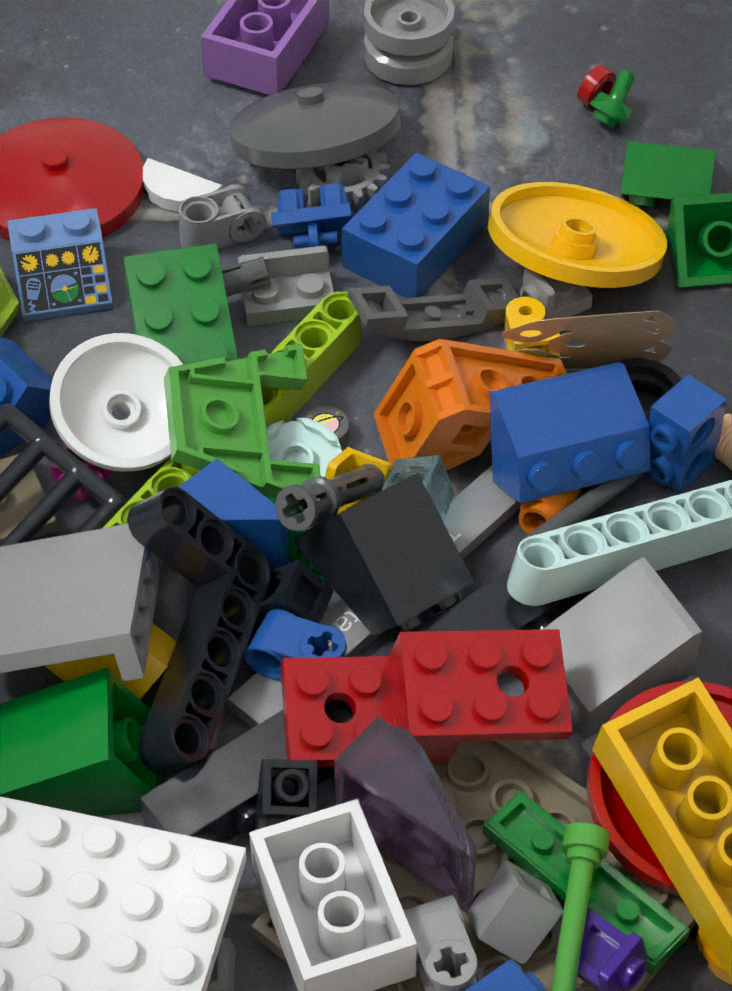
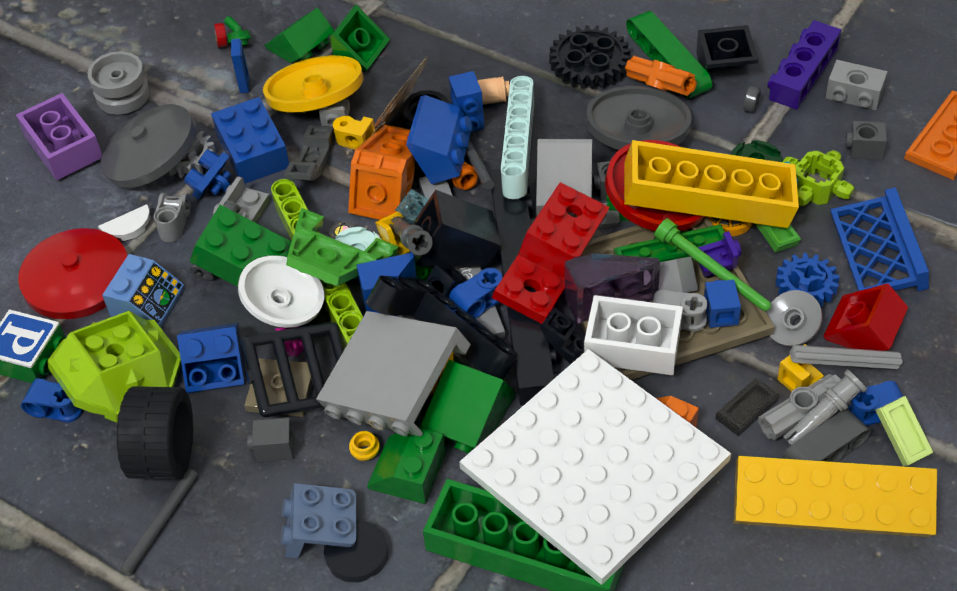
camera: 55 degrees left, 0 degrees up
none -> blue tile [231,38,250,93]

